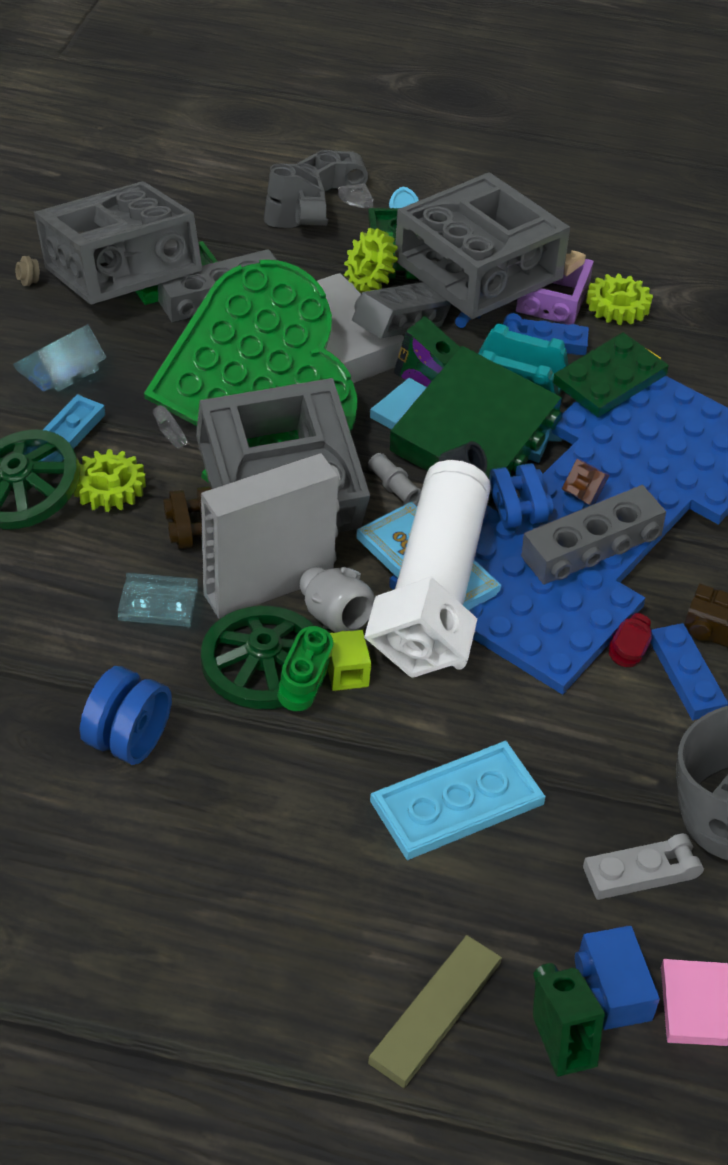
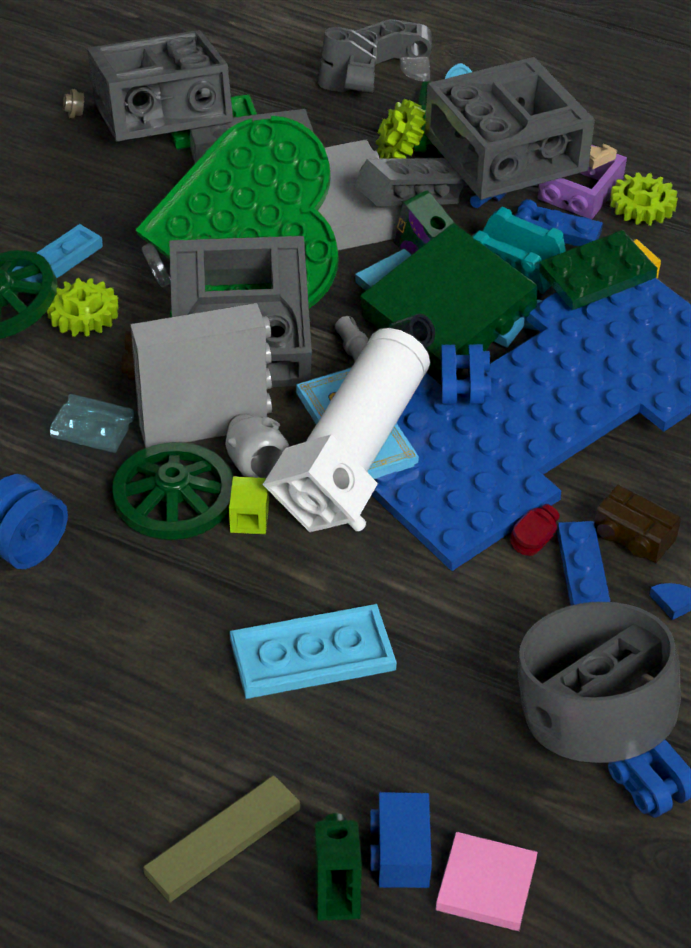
camera: 15 degrees right, 0 degrees up
clear light blue slope [13,324,107,392] -> none
green brick [277,626,333,711] -> none
dark grey brick [521,484,666,585] -> none
reddish brown tile [562,459,610,505] -> none
light grey plate [583,833,704,900] -> none

